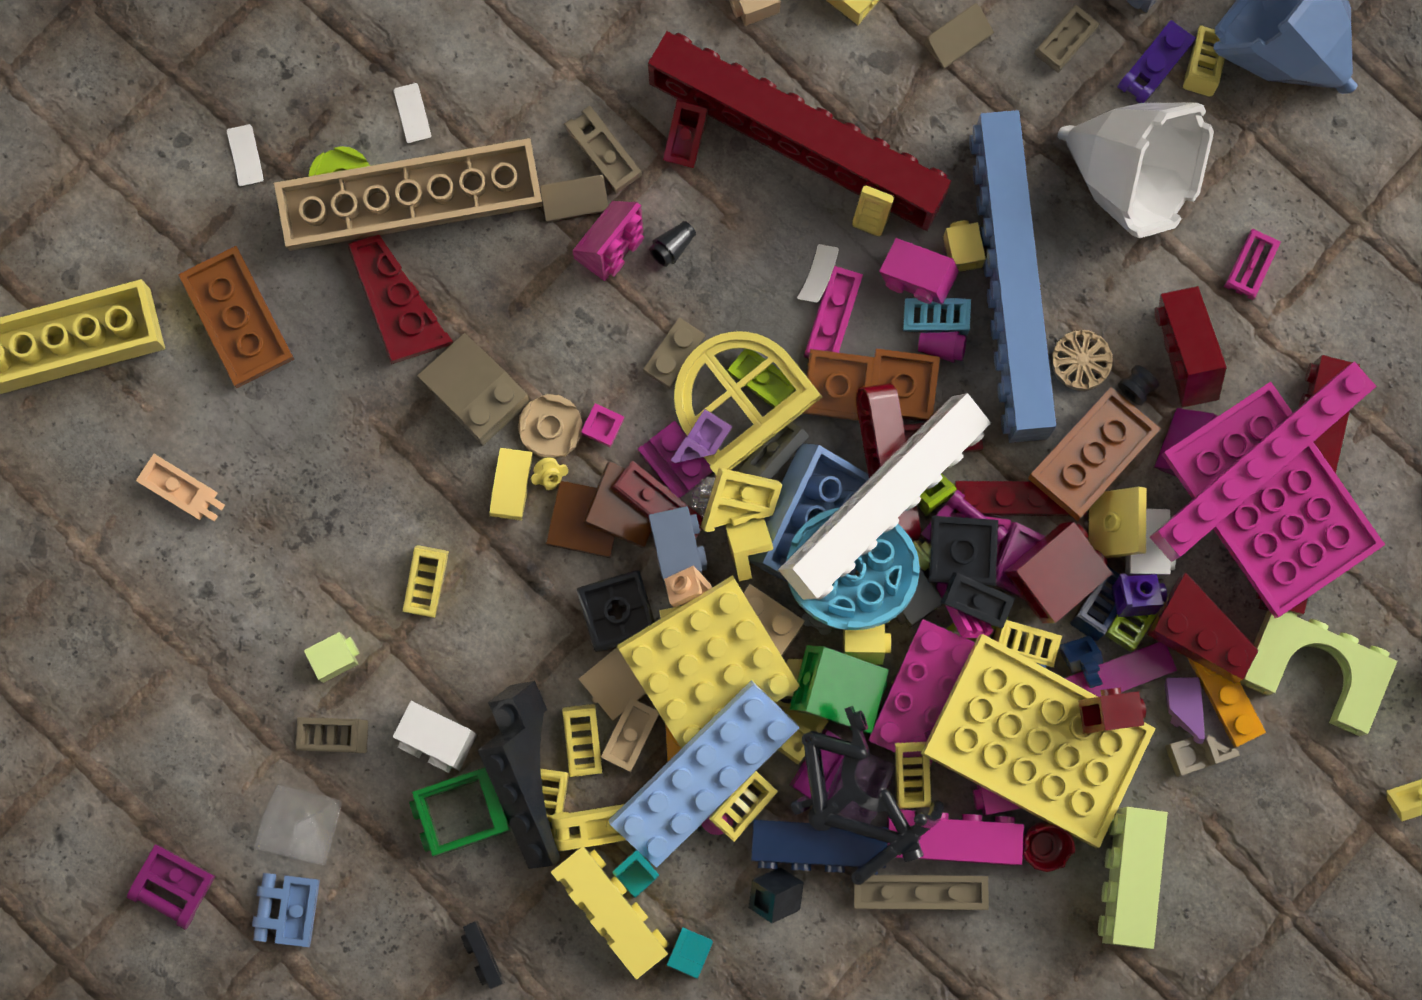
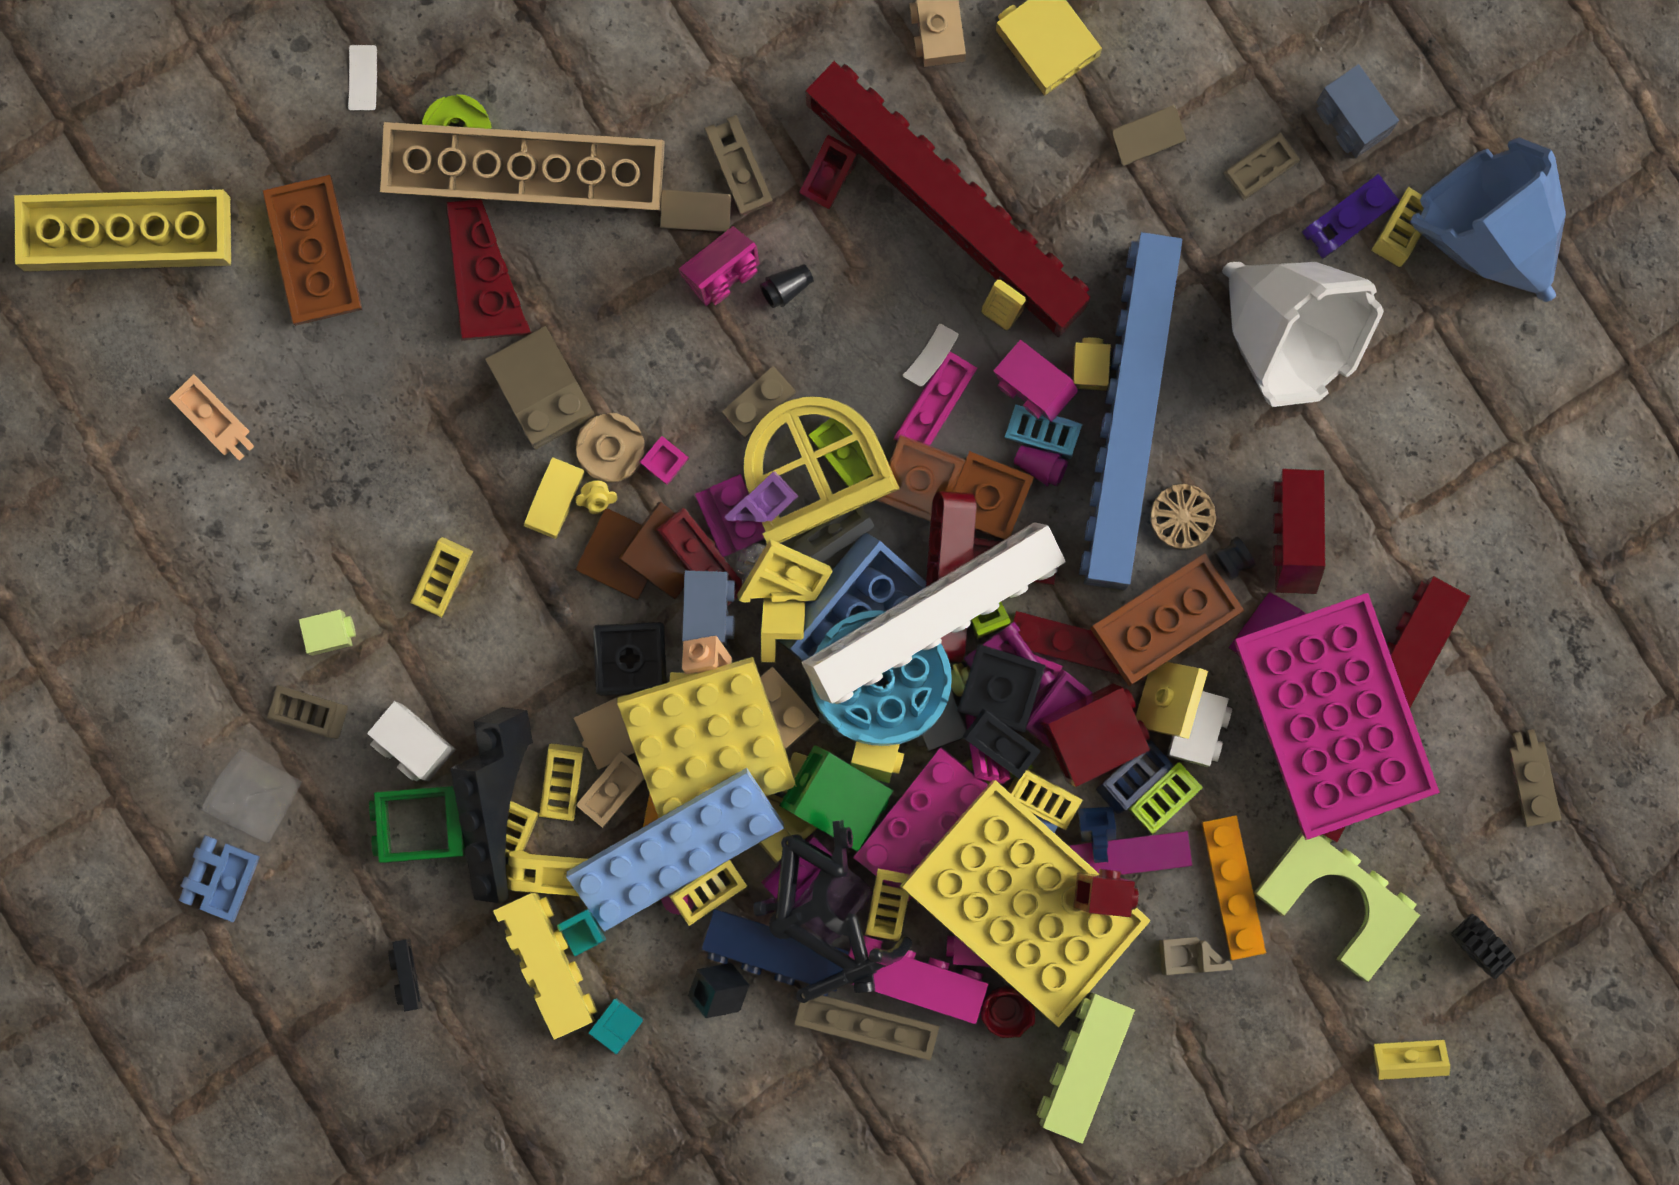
camera: 20 degrees right, 5 degrees up
magenta plate [126,844,216,930] -> none
white sticker [394,83,431,143] -> none
dark purple brick [1112,574,1167,617] -> none
dark red wedge [1147,573,1258,684] -> none
dark pink brick [1150,361,1377,562] -> none
medium lavender slope [1165,677,1205,744] -> none
dark pink tile [1224,228,1281,300] -> none

